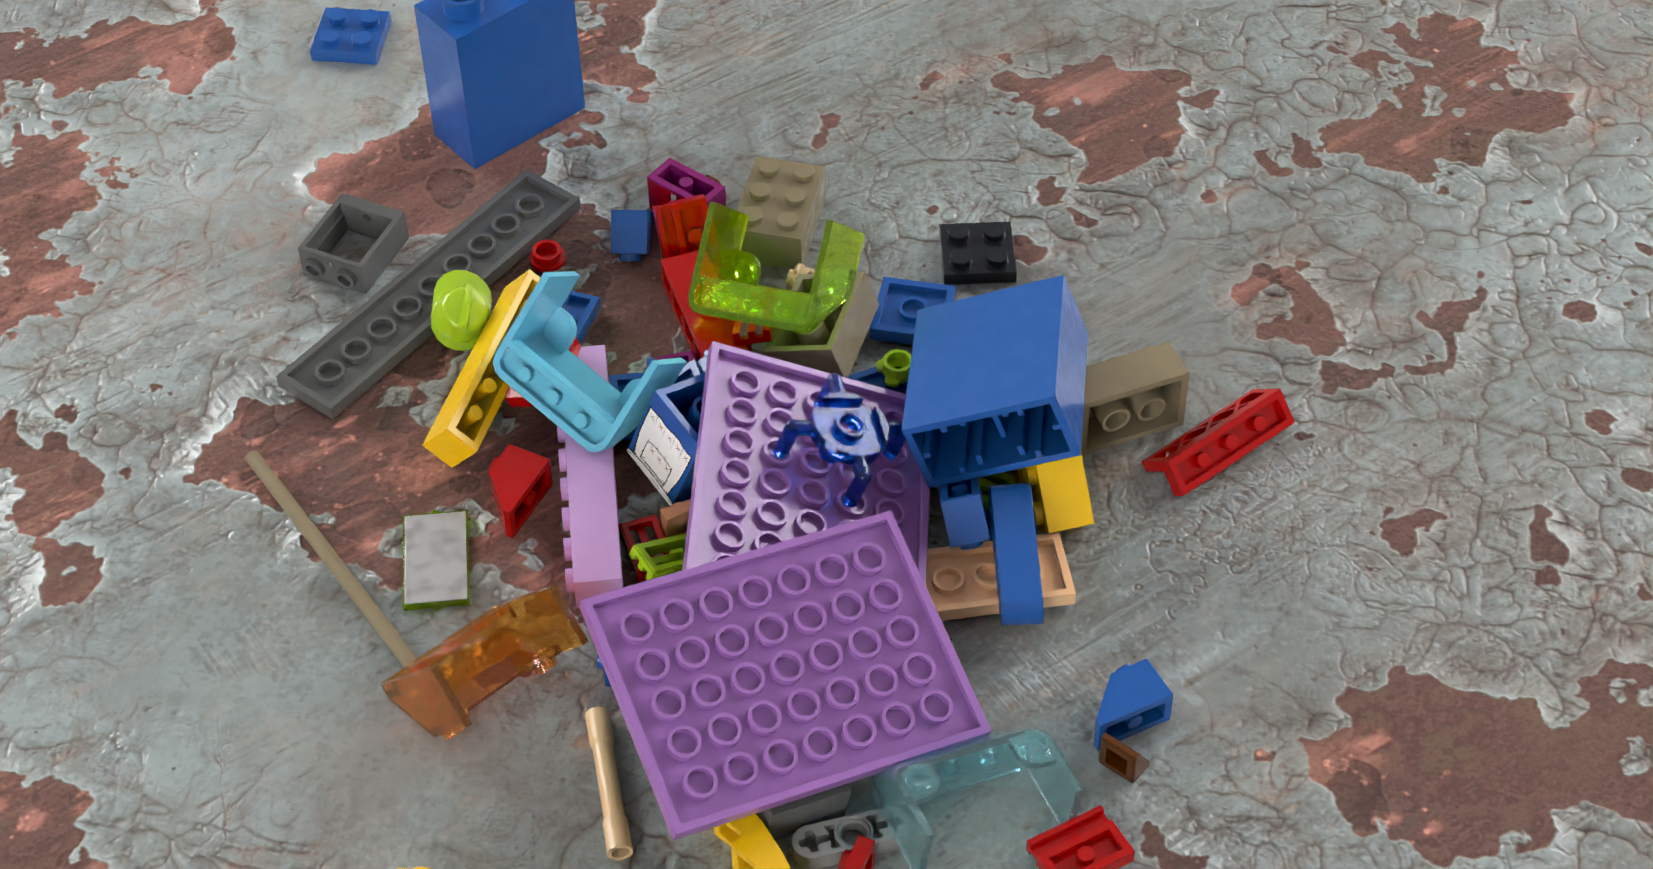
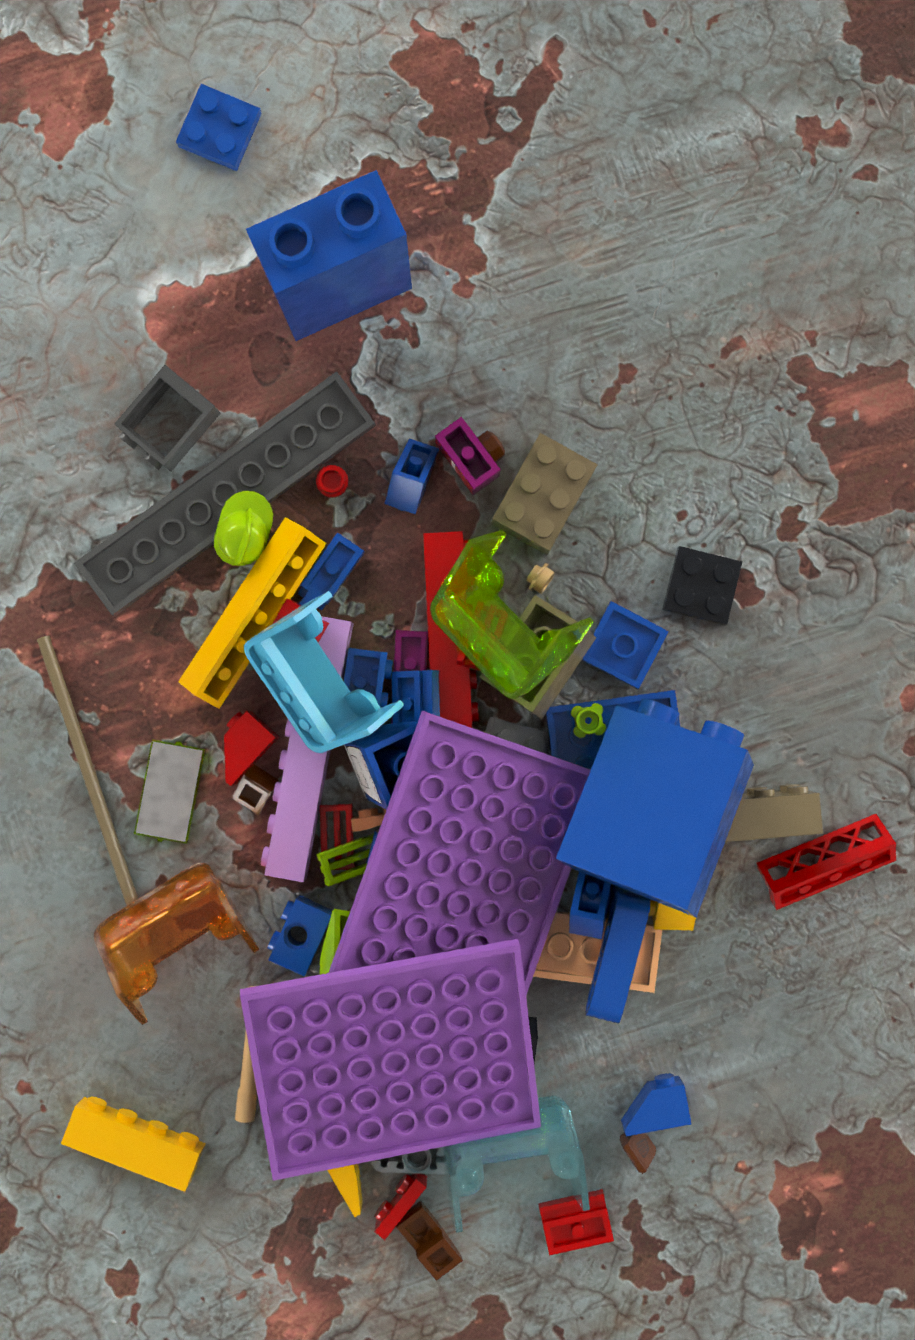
camera: 15 degrees right, 40 degrees up
red plate [652,194,720,267] -> none
clear blue plate [773,373,906,507] -> none
none -> reddish brown slope [231,765,279,815]

